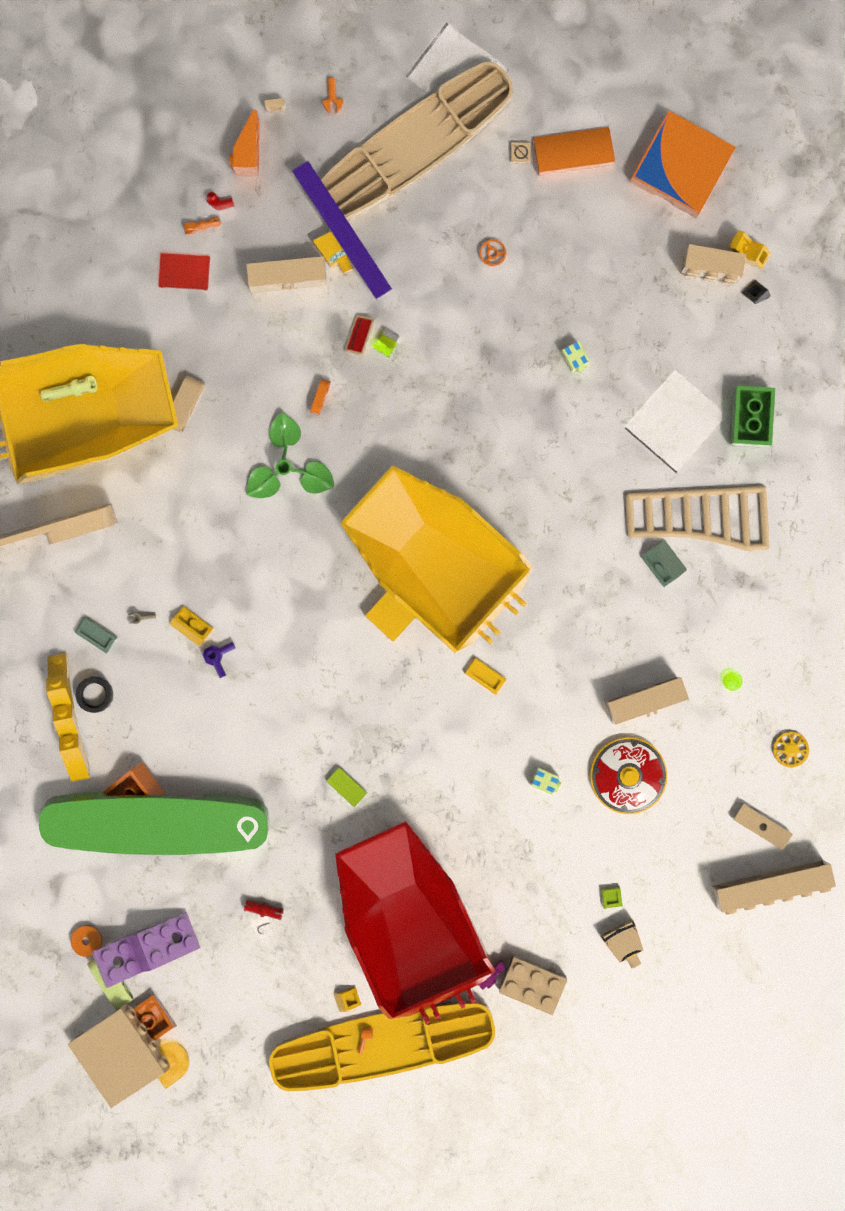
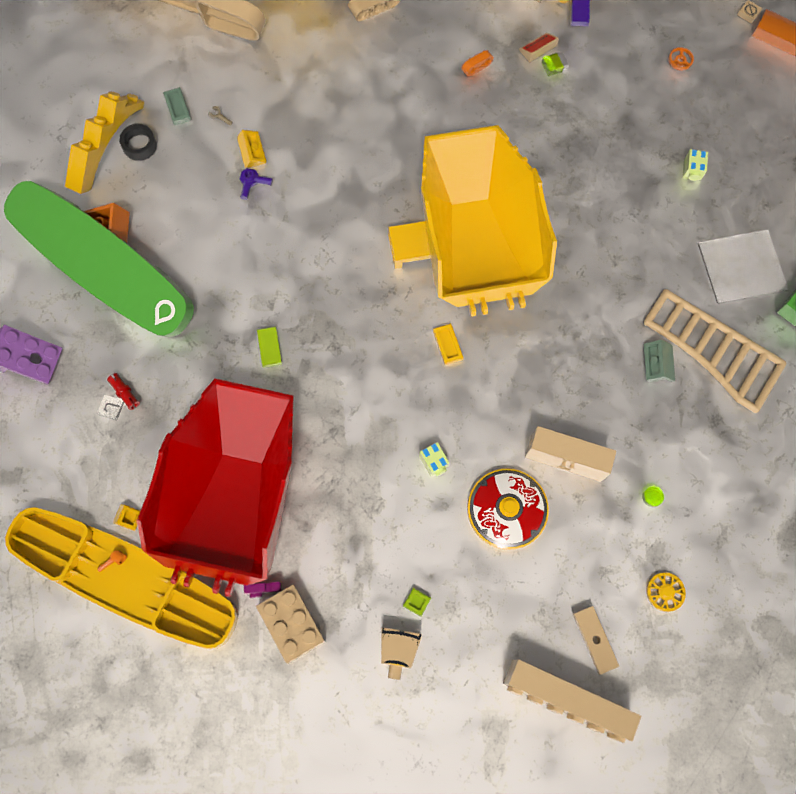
camera: 30 degrees right, 15 degrees down
bright green plant [246,413,334,498] -> none

